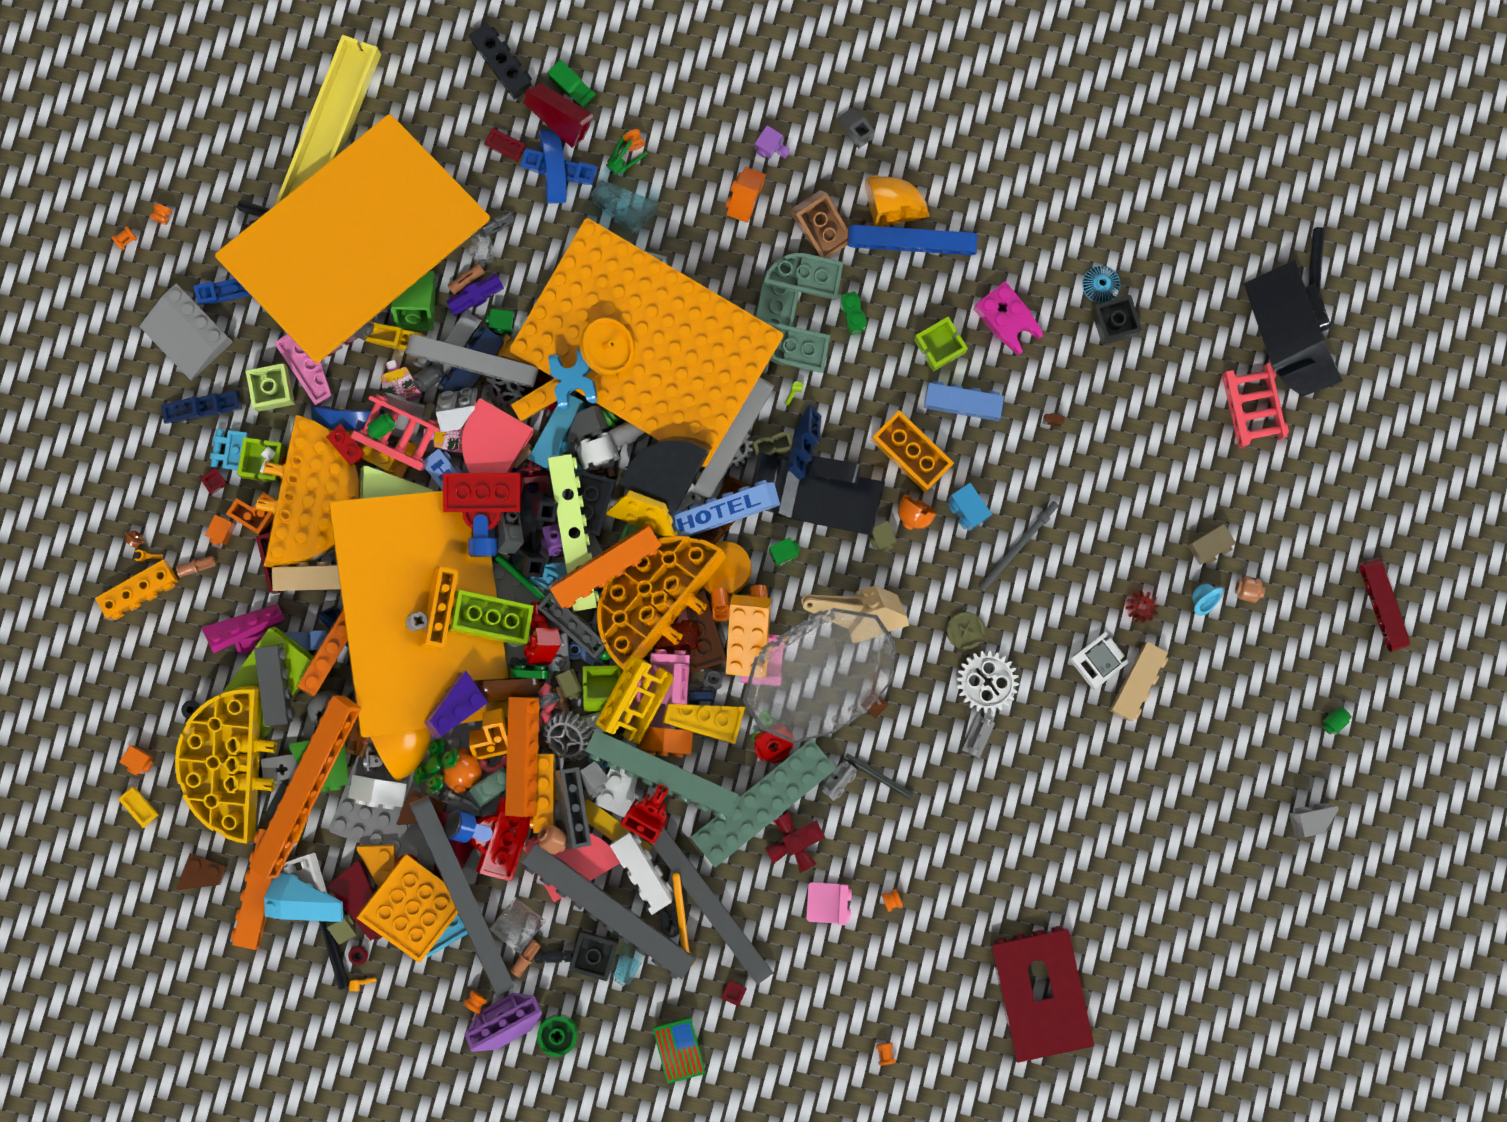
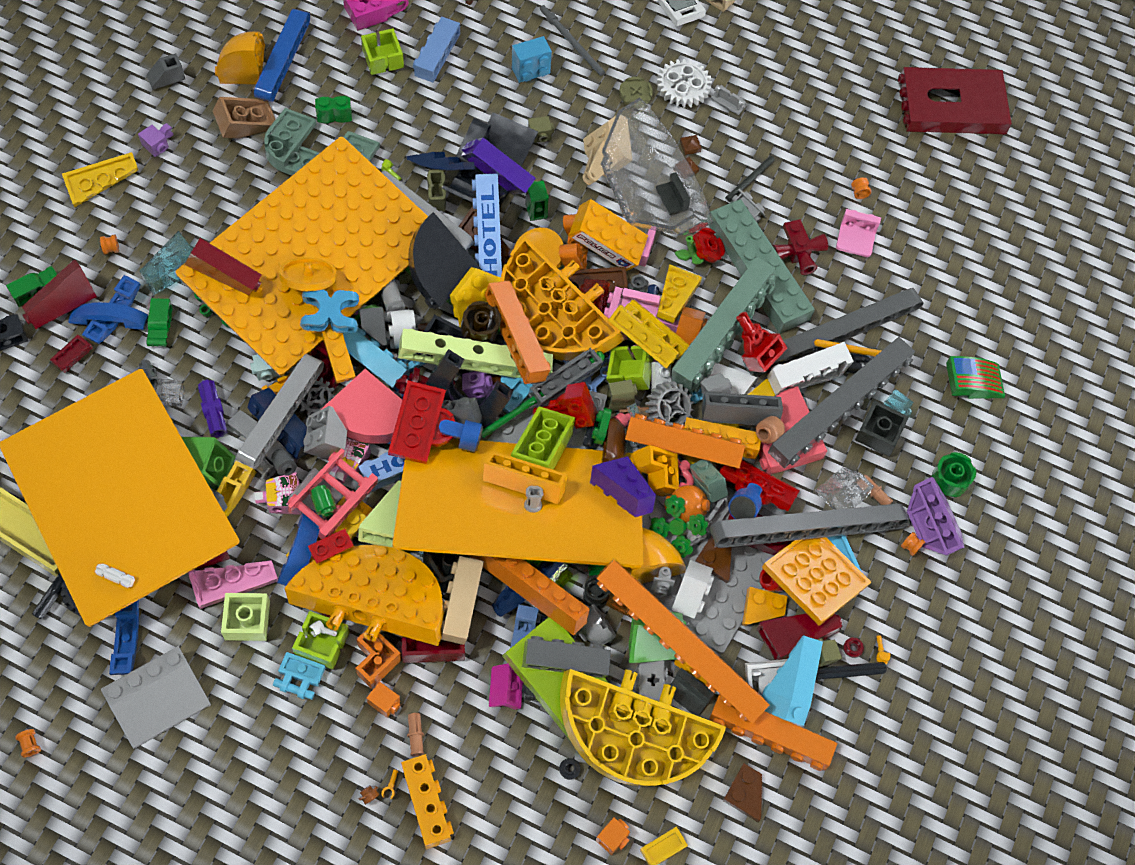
camera: 80 degrees left, 20 degrees down
orange wheel [149,203,172,225] -> none
dark blue slope [161,390,242,424] -> none
dark red plate [200,468,228,495] -> none
dark pink wing [201,604,285,653] -> none
nougat pin [447,263,485,295] -> none
green brick [486,309,515,335] -> none
black axle [534,950,573,964] -> none
green plant [606,130,648,175] -> none
dark red plate [721,980,747,1006] -> none
orange brick [726,166,766,223] -> none
light orange brick [871,410,954,493] -> none
orange bush [876,1042,896,1066] -> none
orange cylinder [898,494,937,530] -> none
none -> yellow wing [62,152,139,208]
none -> white axle [95,564,135,588]
none -> green piece [146,298,173,347]
none -> dark red slope [184,238,262,295]
none -> dark purple window [461,138,536,195]
none -> dark brown brick [461,301,501,343]
none -> pearl dark grey panel [656,172,690,215]
none -> reddish brown tile [680,135,702,155]

